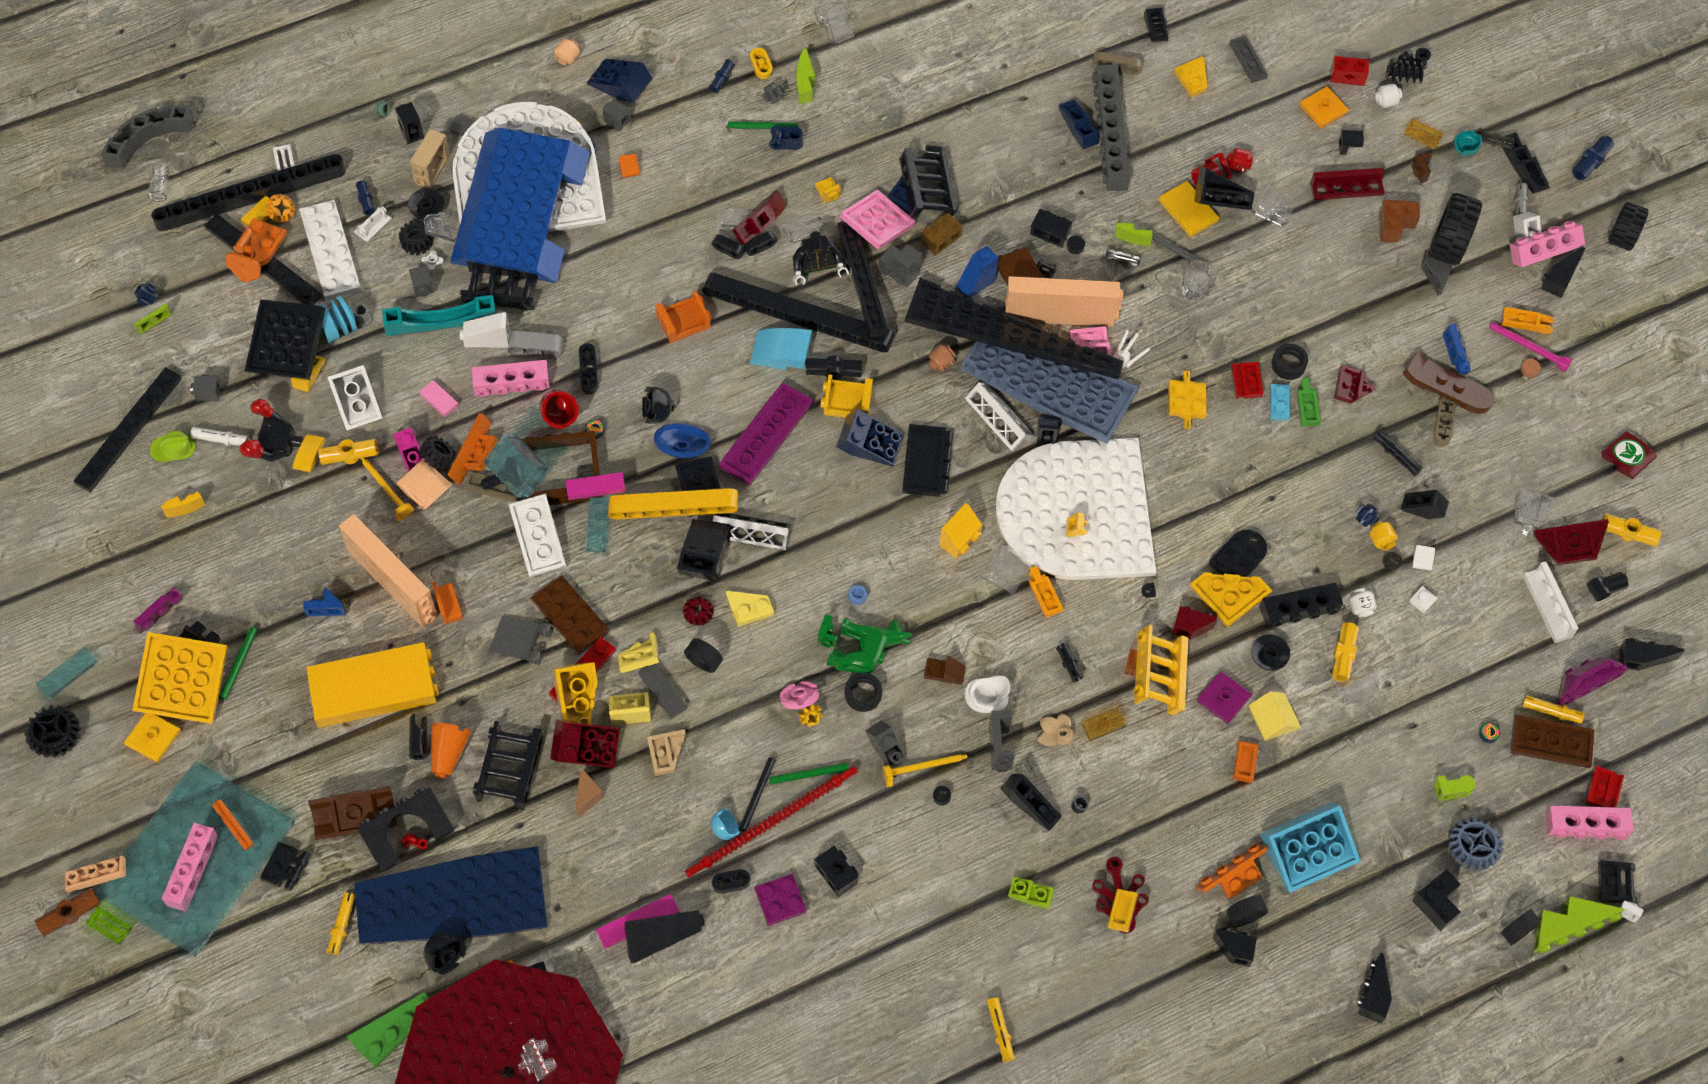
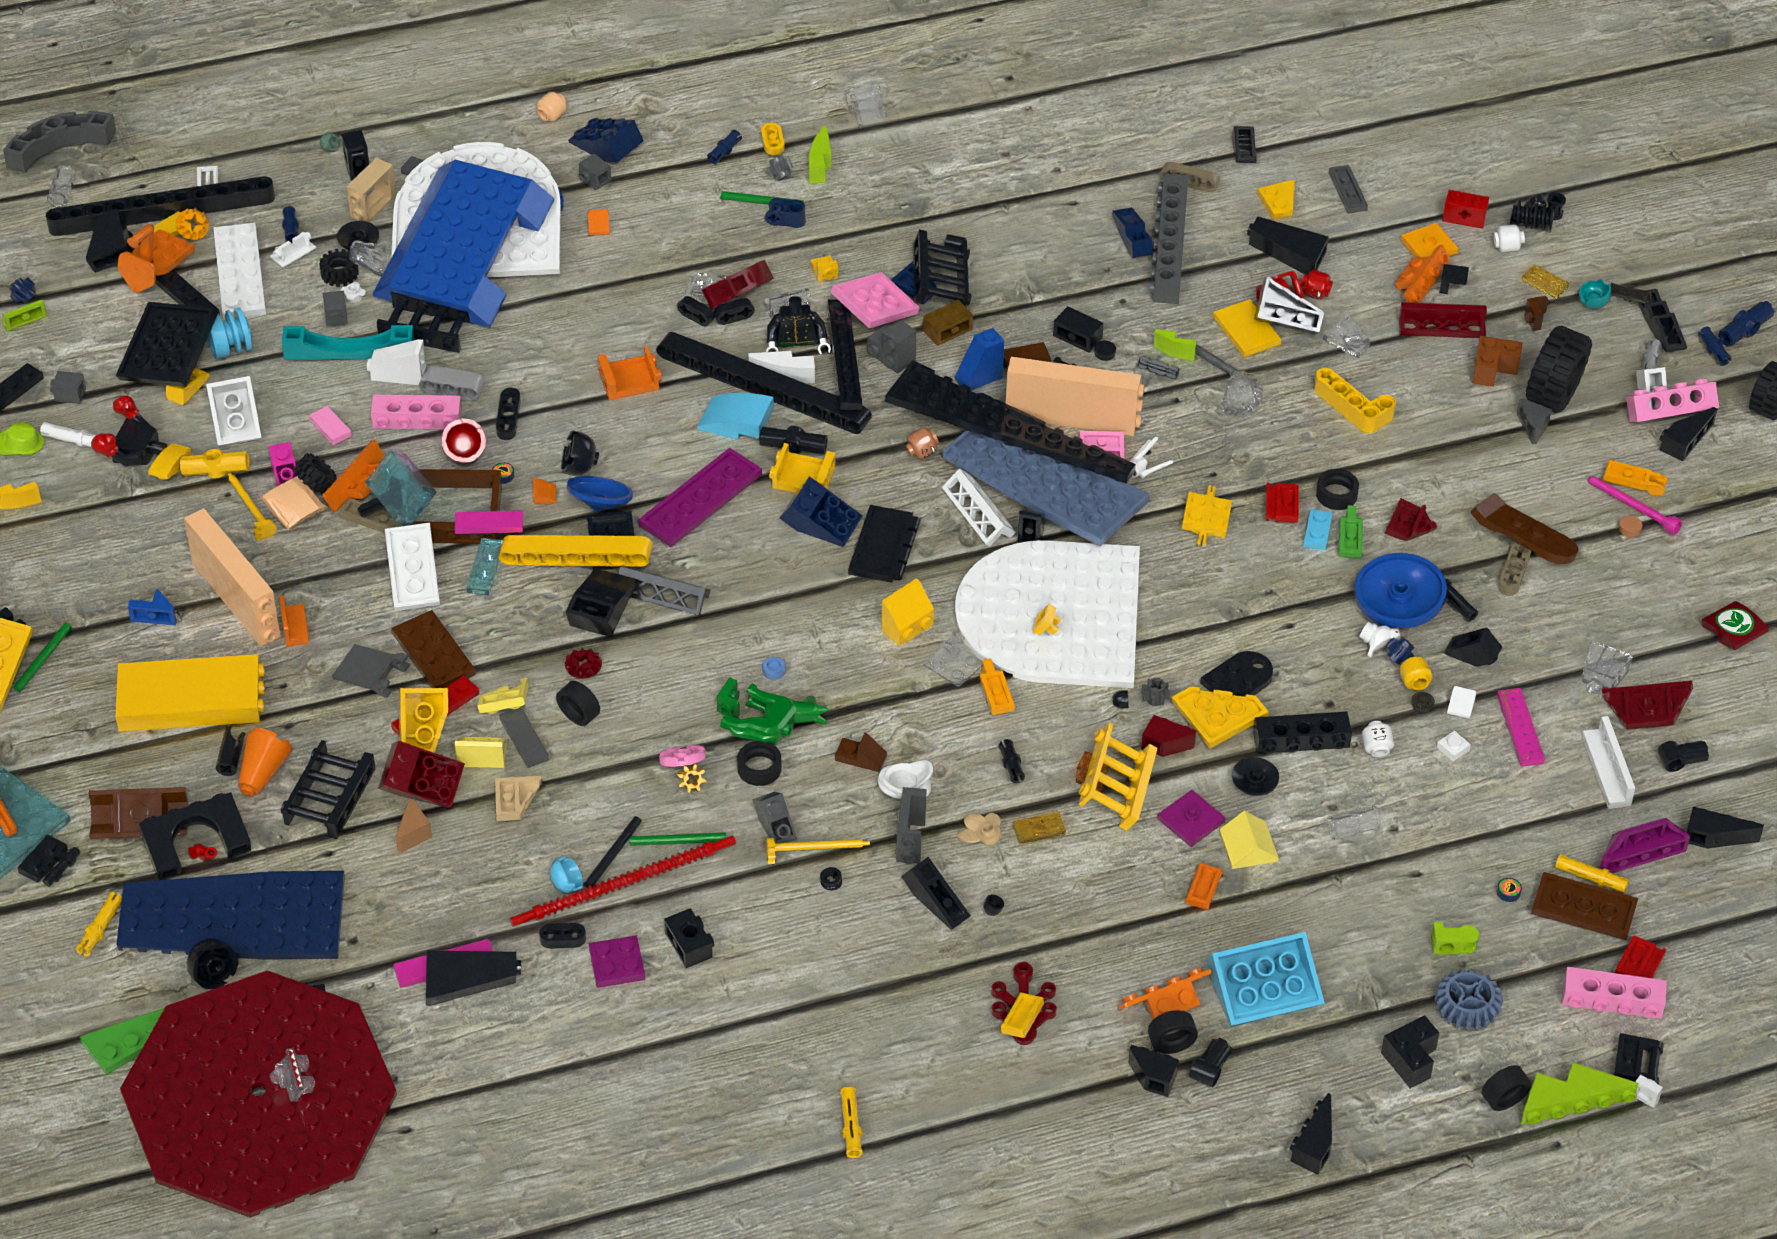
camera: 10 degrees right, 15 degrees down
light grey piece [354,304,373,327] -> none
light yellow wing [725,591,774,627] -> none
lime slope [1008,877,1055,909] -> none
yellow piece [1332,622,1359,682] -> none
blue hinge [1442,324,1471,374] -> none
yellow piece [1602,513,1662,547] -> none
none -> black slope [86,208,132,273]
none -> orange slope [533,478,556,504]
none -> white slope [748,351,815,383]
none -> dark grey gear [1141,677,1171,706]
none -> black piece [1189,1038,1232,1088]
none -> black slope [1247,216,1329,275]
none -> yellow beam [1314,368,1396,433]
none -> blue dish [1355,553,1447,628]
none -> white animal [1360,622,1400,658]
none -> orange bracket [1395,245,1450,303]
none -> dark pink tile [1497,688,1545,767]
none -> dark blue pin [1698,326,1732,366]

